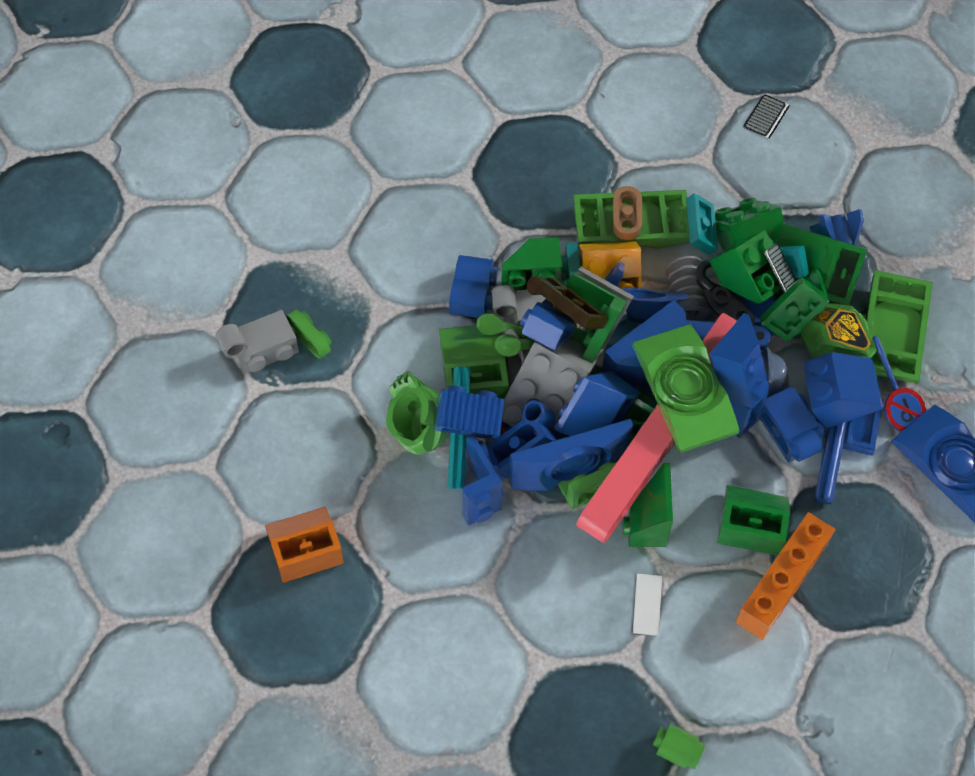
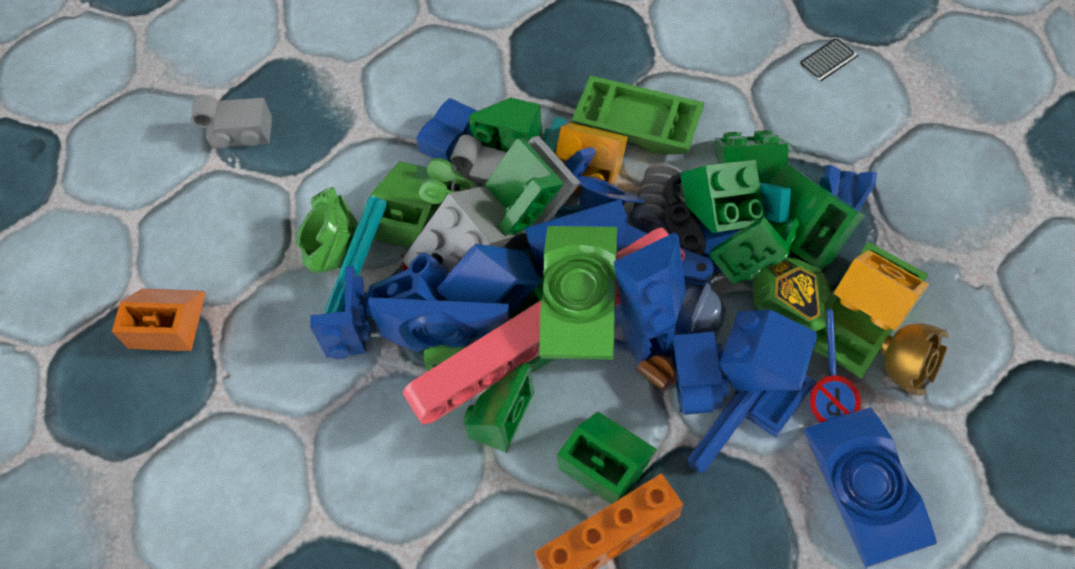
camera: 30 degrees right, 0 degrees up
bright green plate [285,309,332,359] -> none
blue brick [434,386,504,440] -> none
blue brick [520,299,576,351] -> none
dark brown plate [527,276,609,331] -> none
medium nougat plate [612,186,642,240] -> none
white sticker [633,573,662,636] -> none
teal plate [686,193,718,255] -> none
sticker [765,243,796,293] -> none
none -> dark orange plate [637,355,676,391]
none -> light orange slope [833,250,929,331]
none -> pearl gold cylinder [881,323,949,396]

